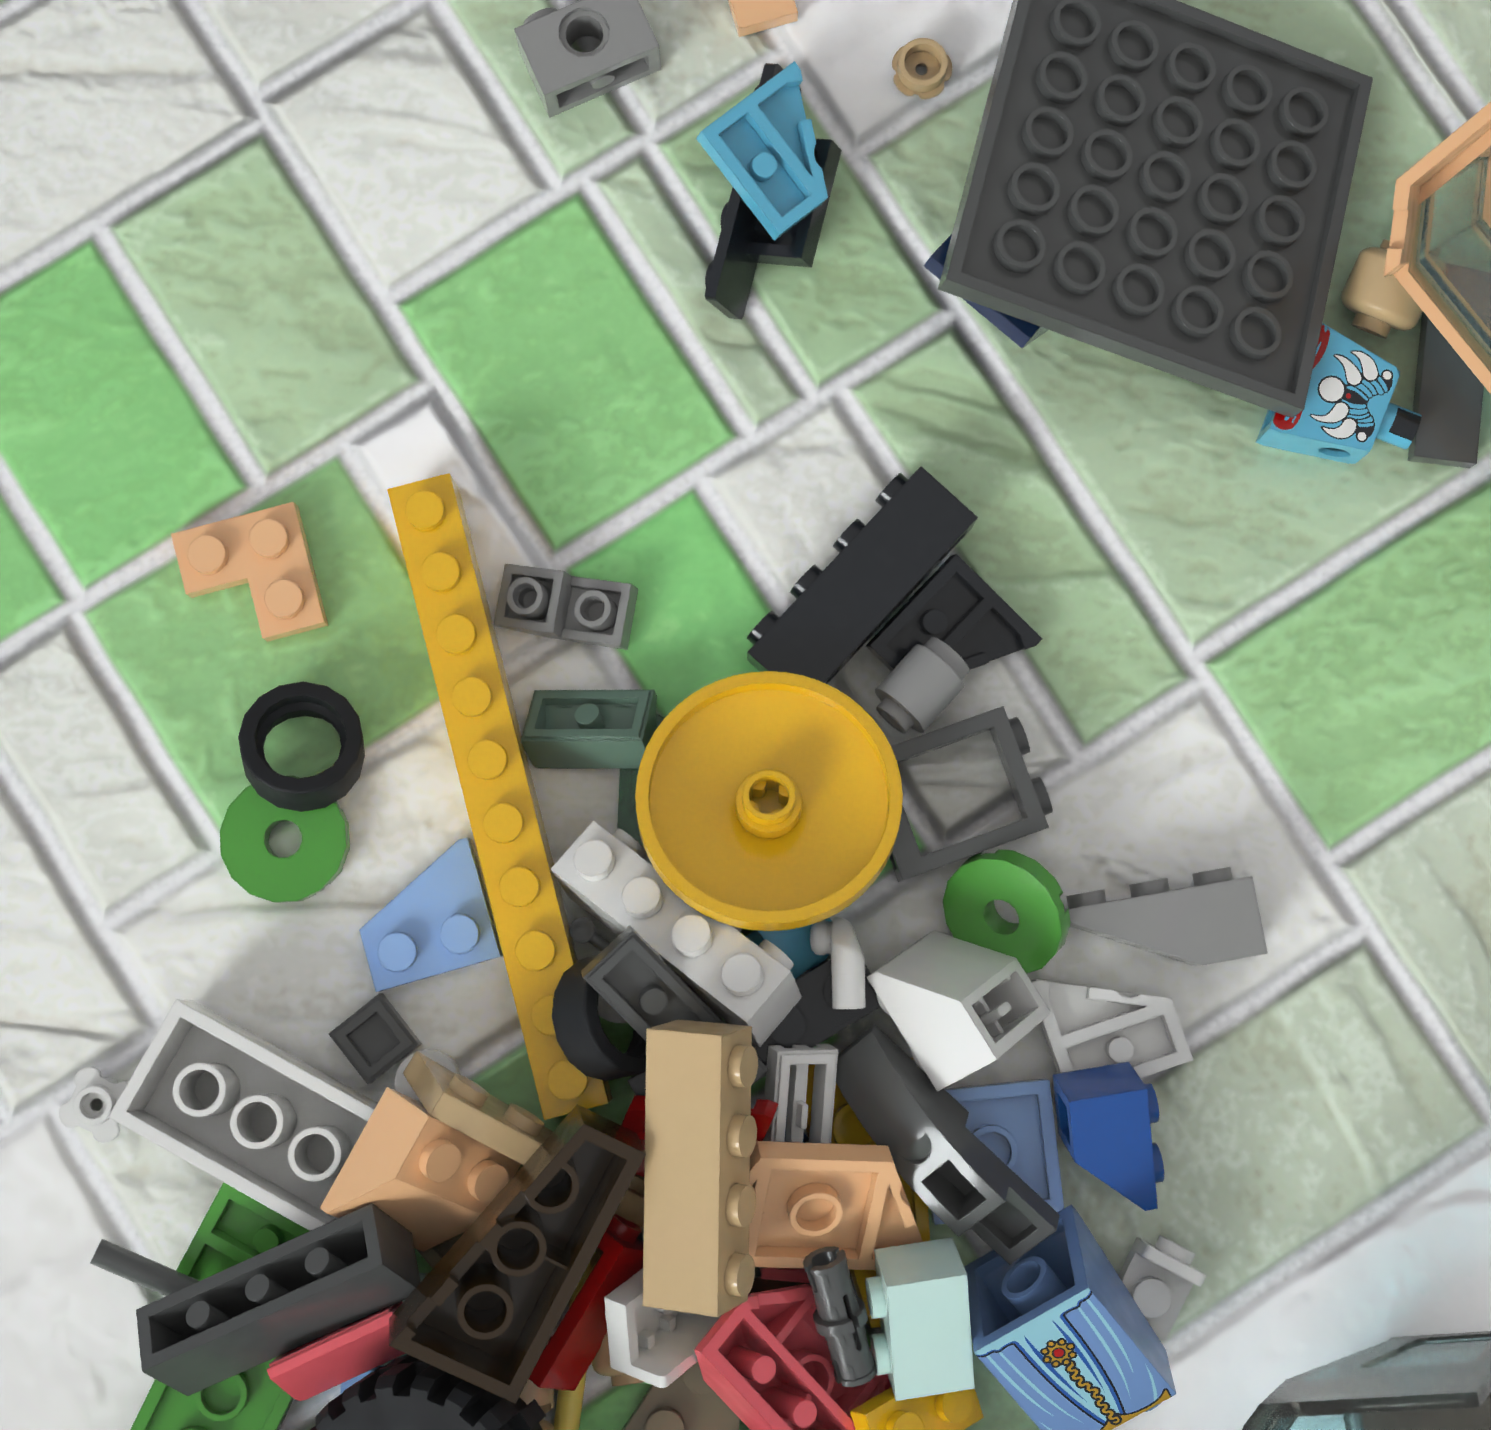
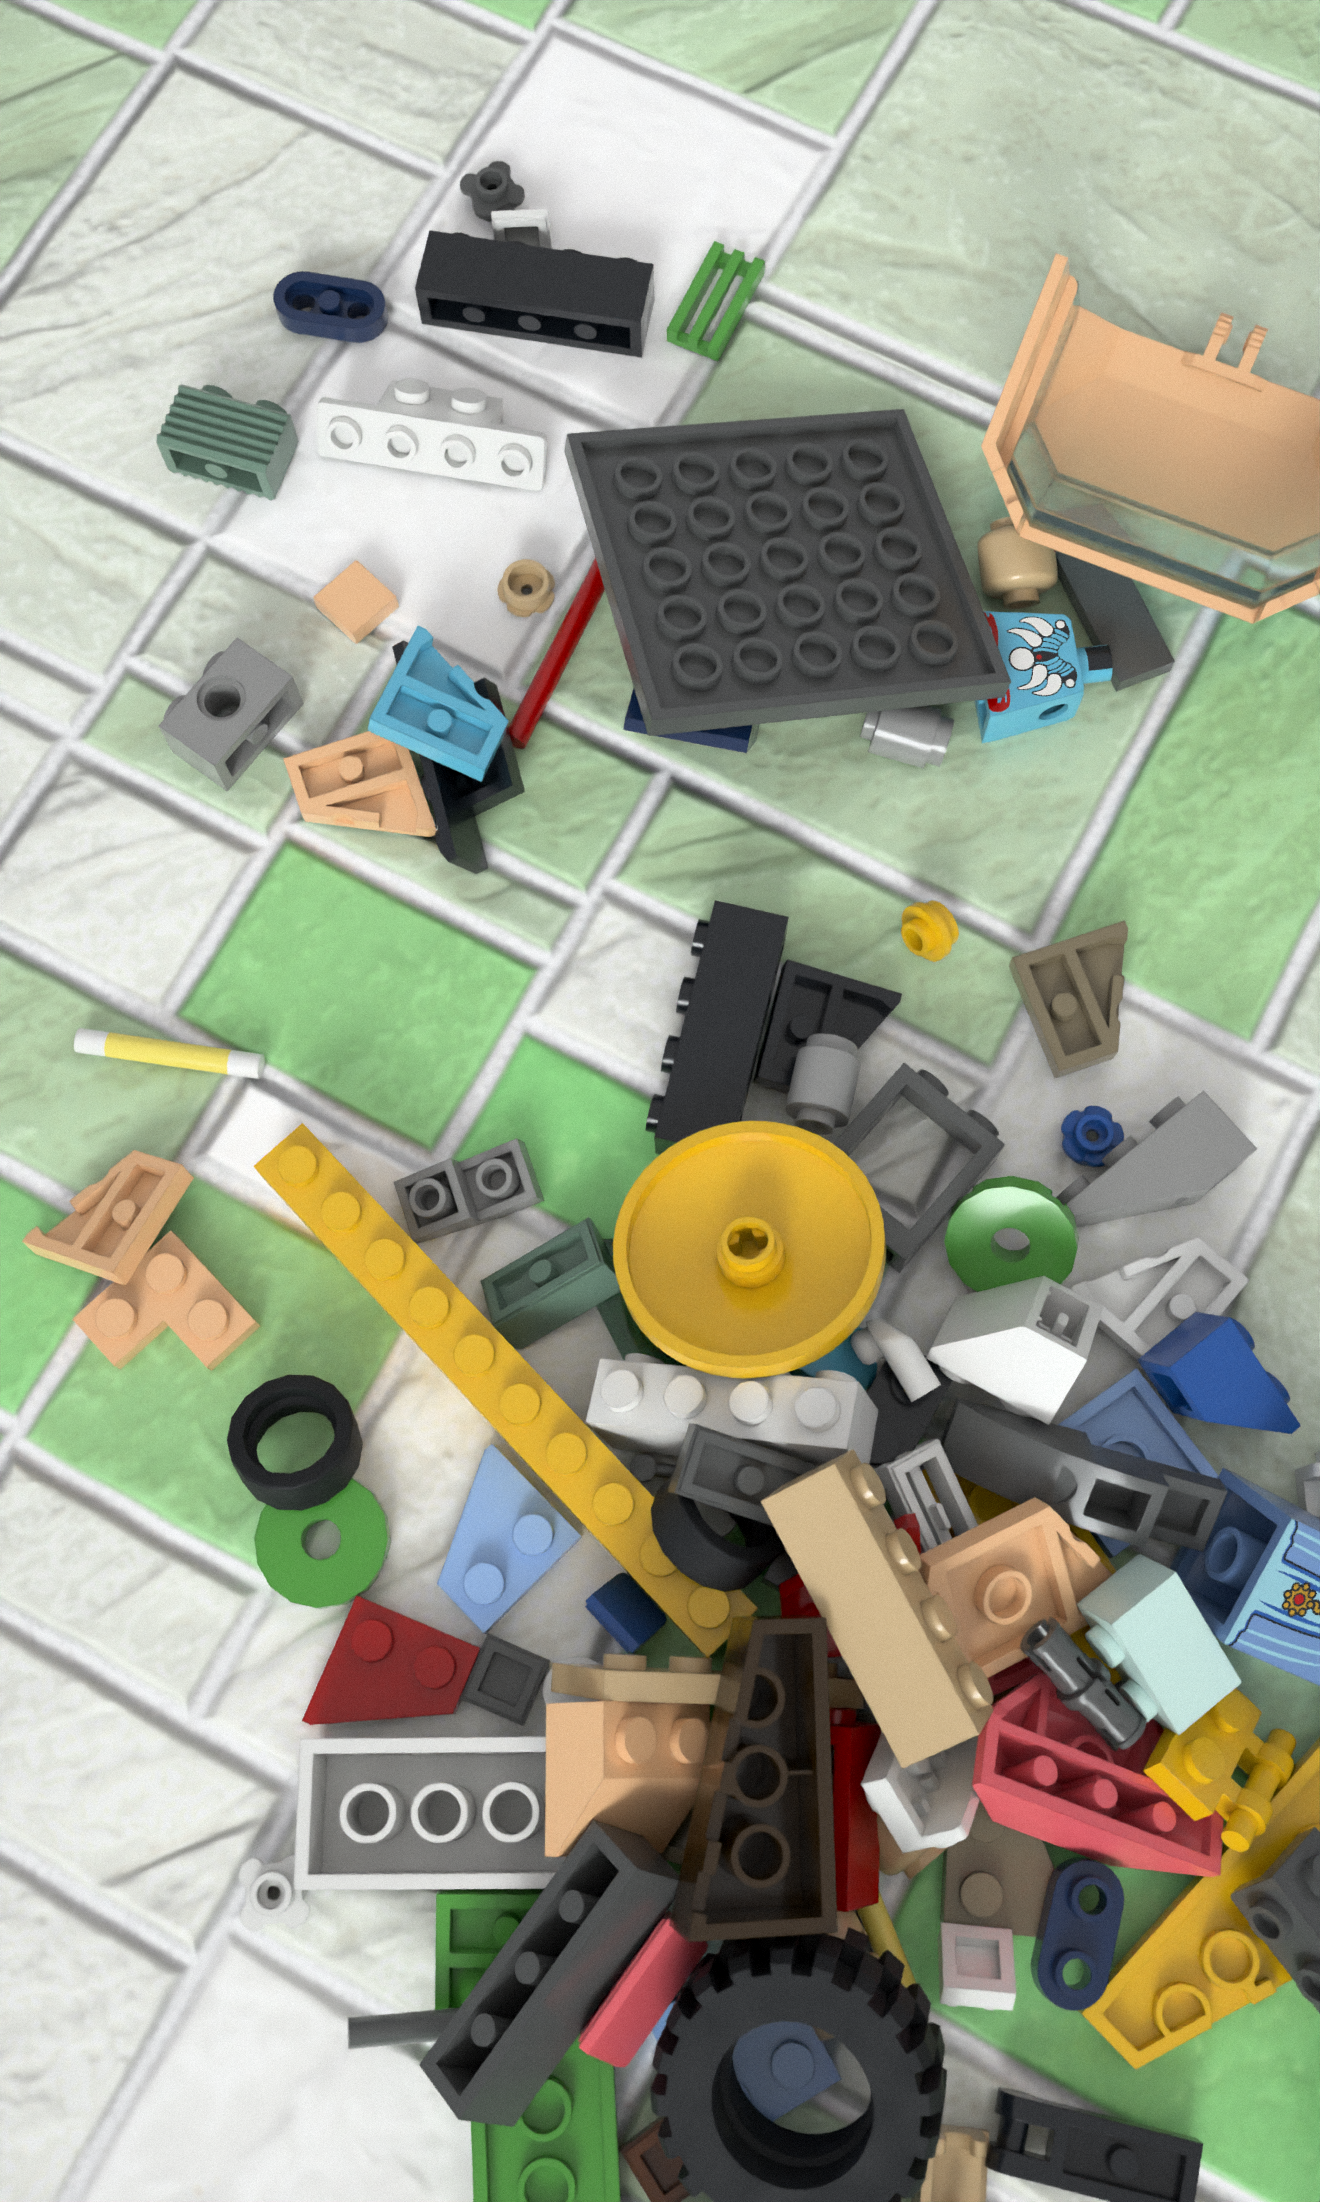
camera: 25 degrees left, 10 degrees down
none -> light nougat wing [22,1150,194,1286]
none -> light yellow bar [74,1028,265,1079]
none -> light nougat wing [283,731,436,837]
none -> red wing [302,1595,481,1725]
none -> red bar [508,557,605,749]
none -> blue slope [585,1572,667,1654]
none -> light grey brick [860,706,954,768]
none -> yellow plate [901,900,959,962]
none -> dark tan wing [1009,920,1128,1078]
none -> blue plate [1061,1105,1124,1168]

